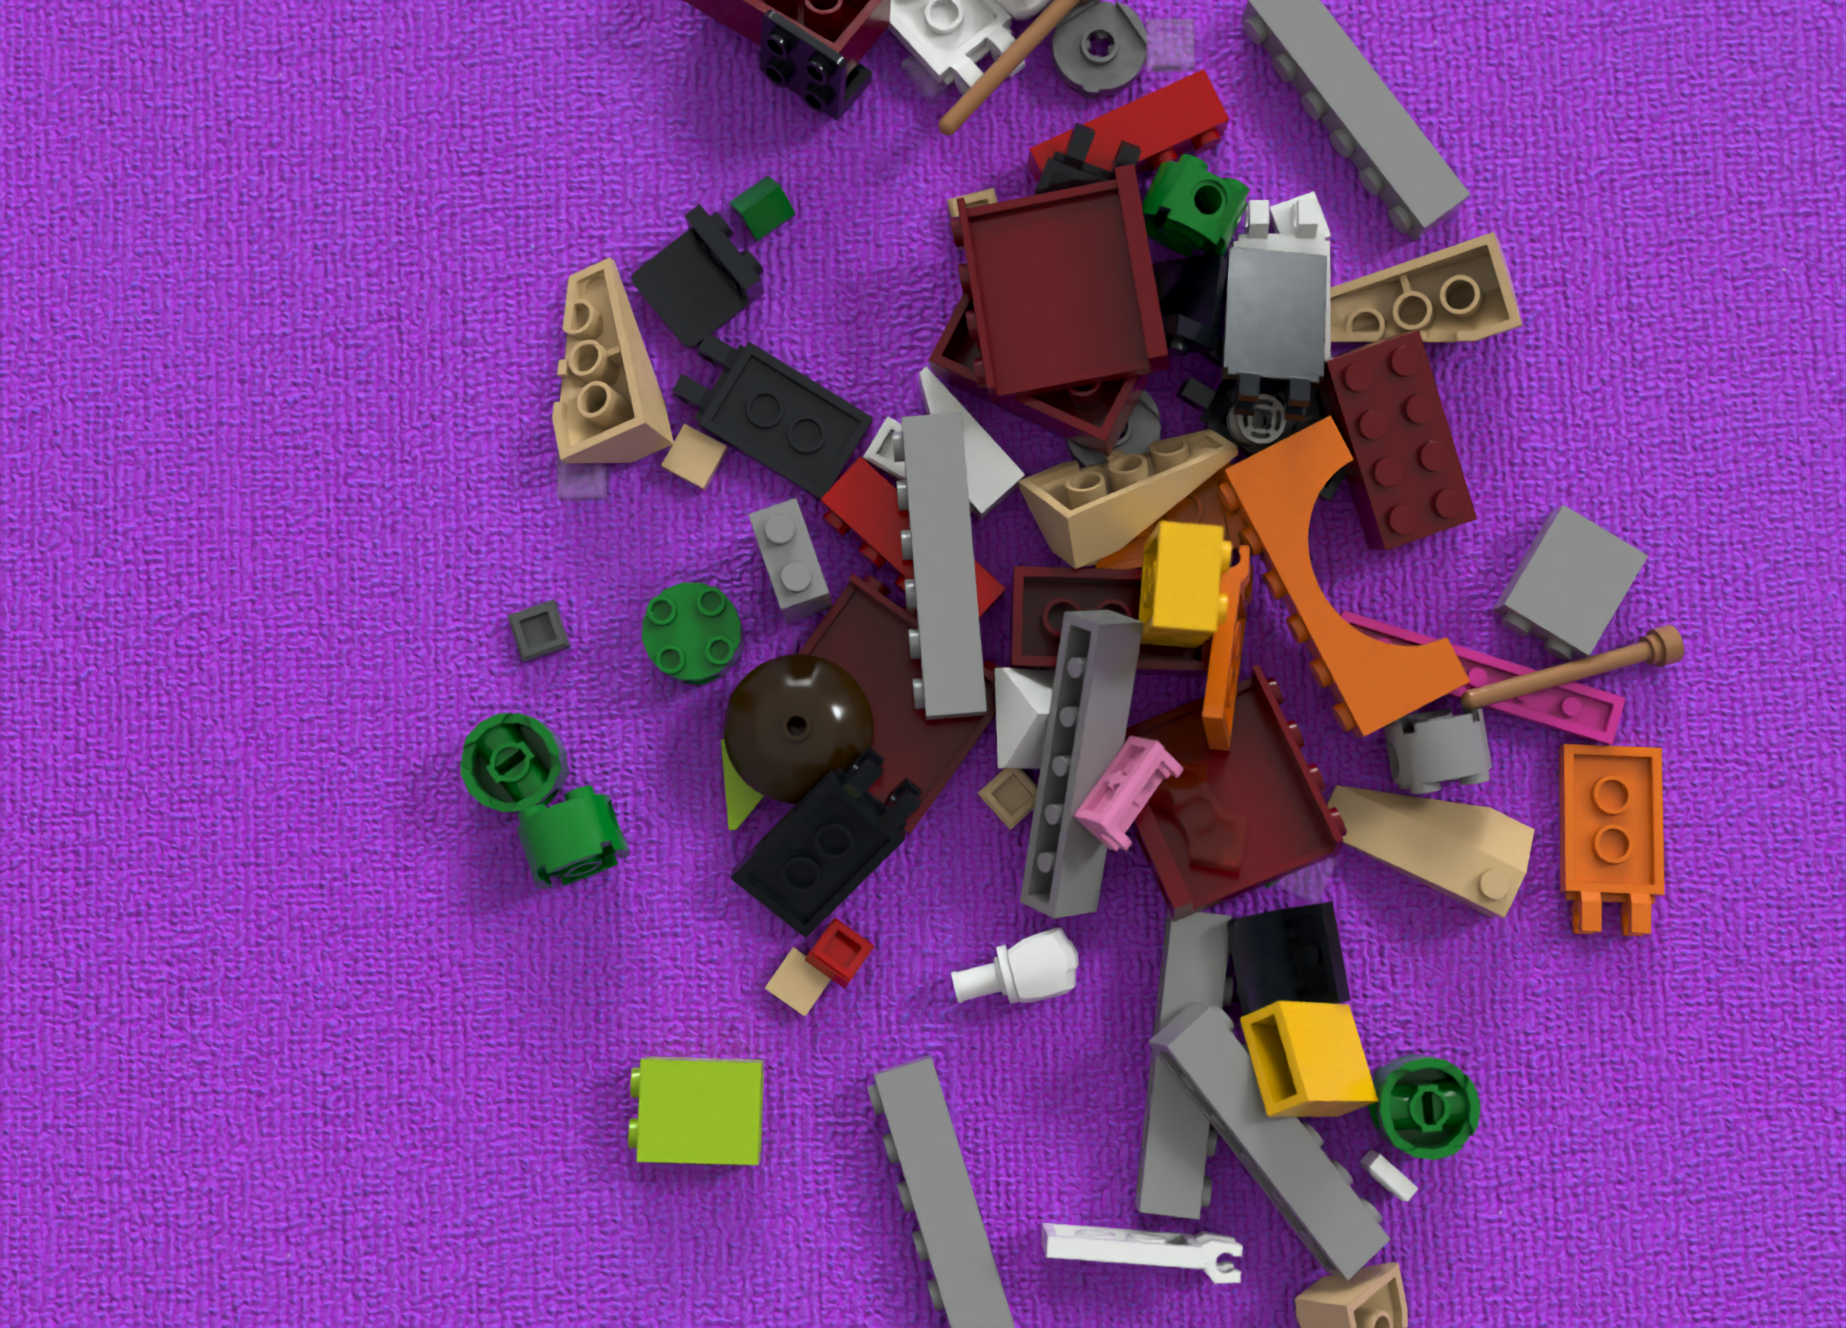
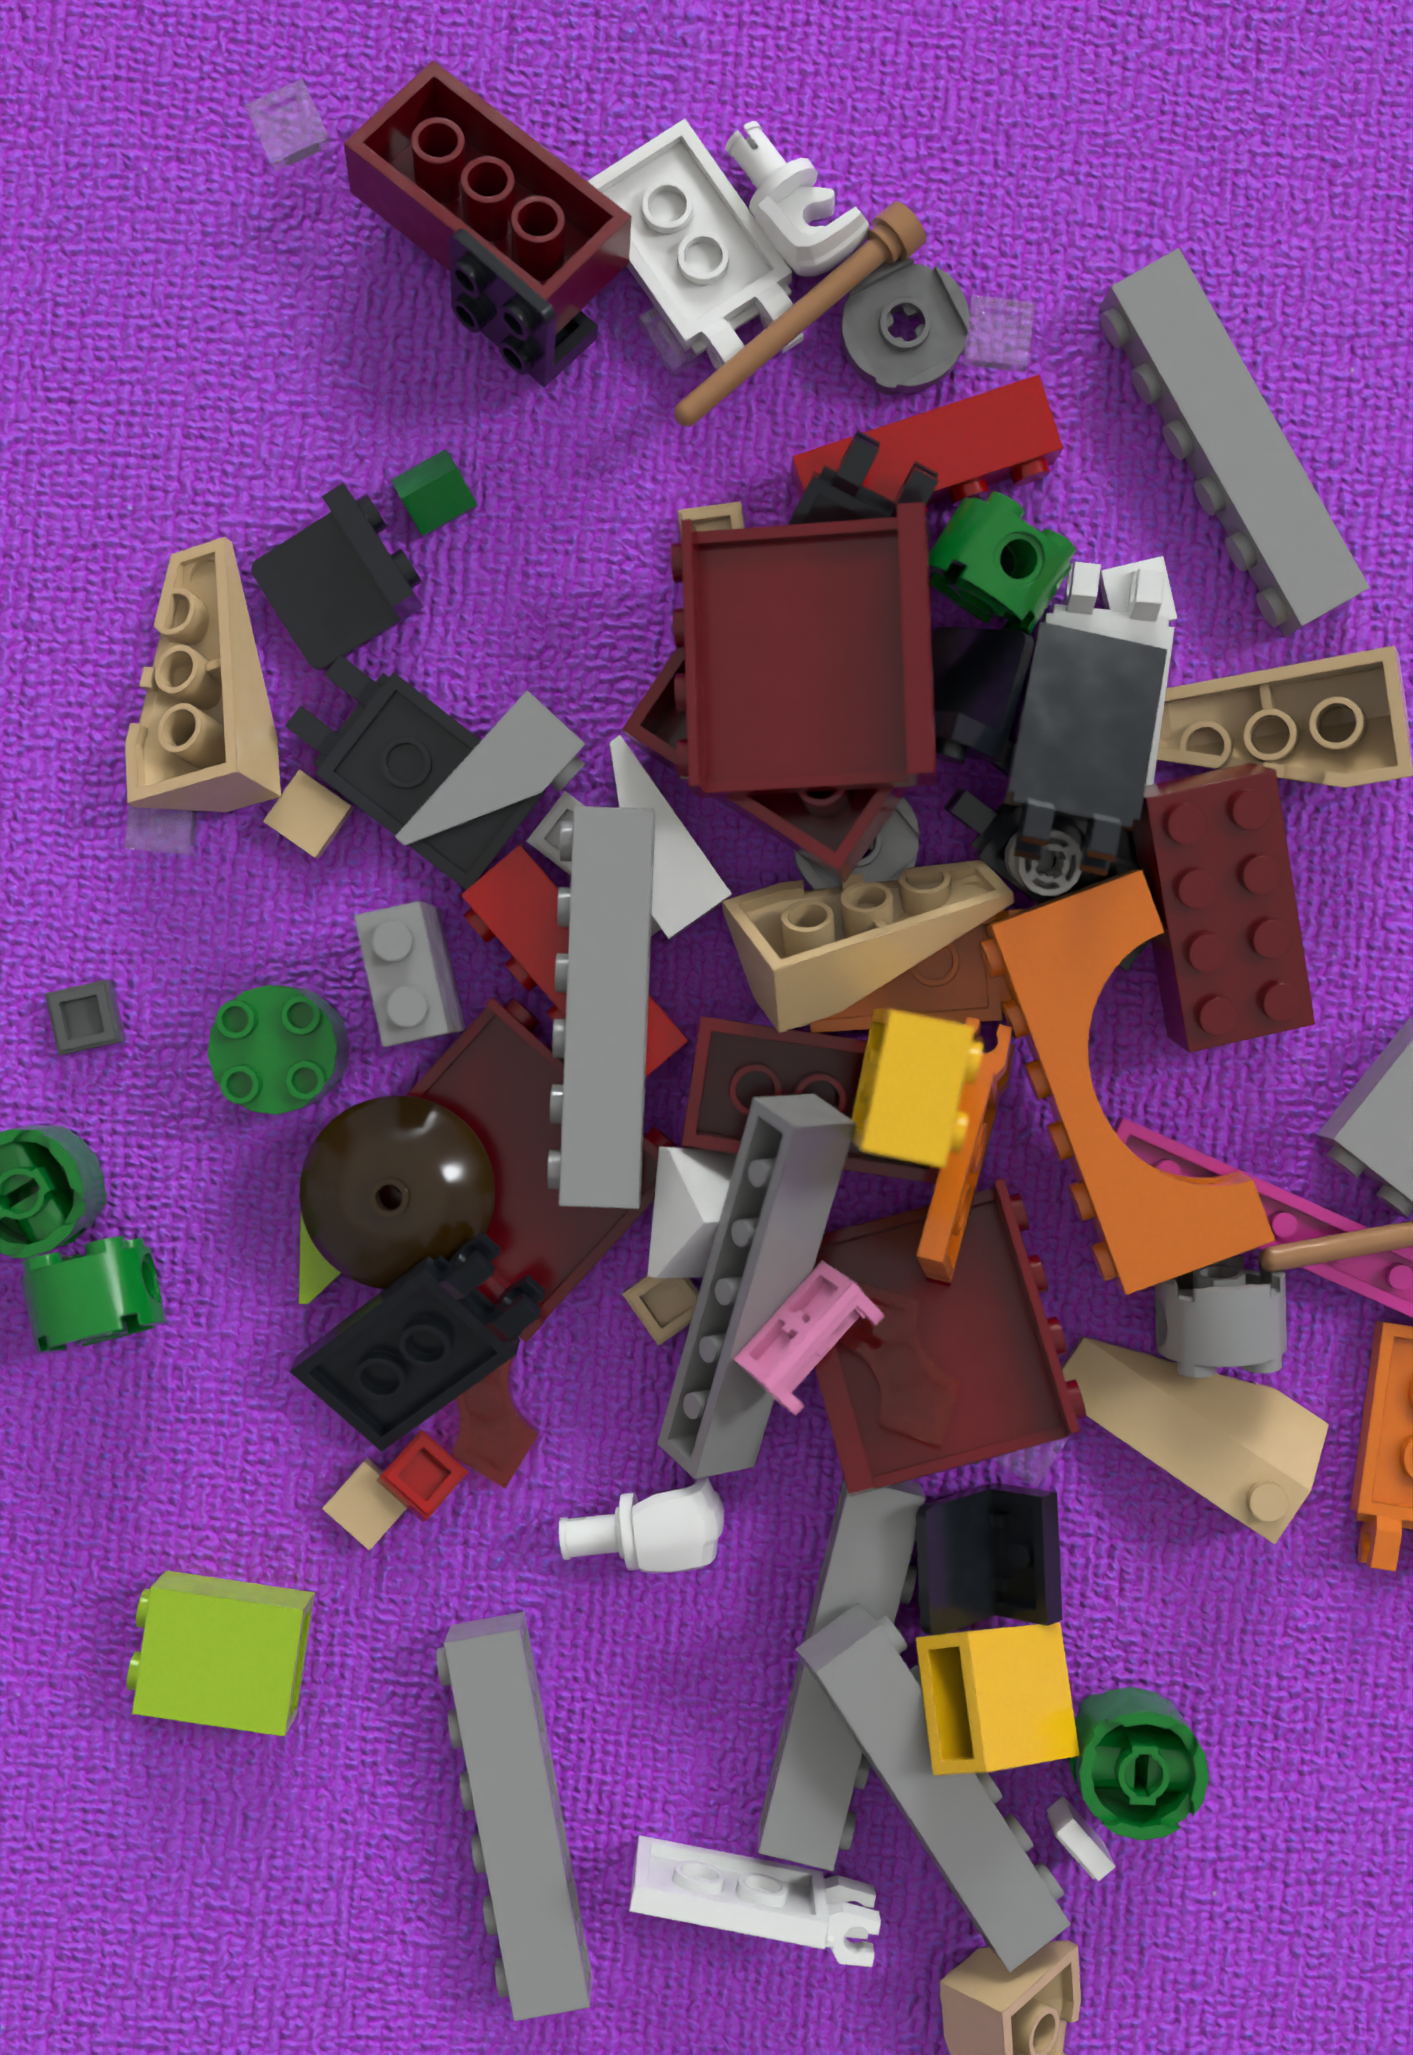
camera: 10 degrees right, 5 degrees up
none -> light grey slope [395,691,585,846]
none -> clear red tile [452,1357,540,1488]

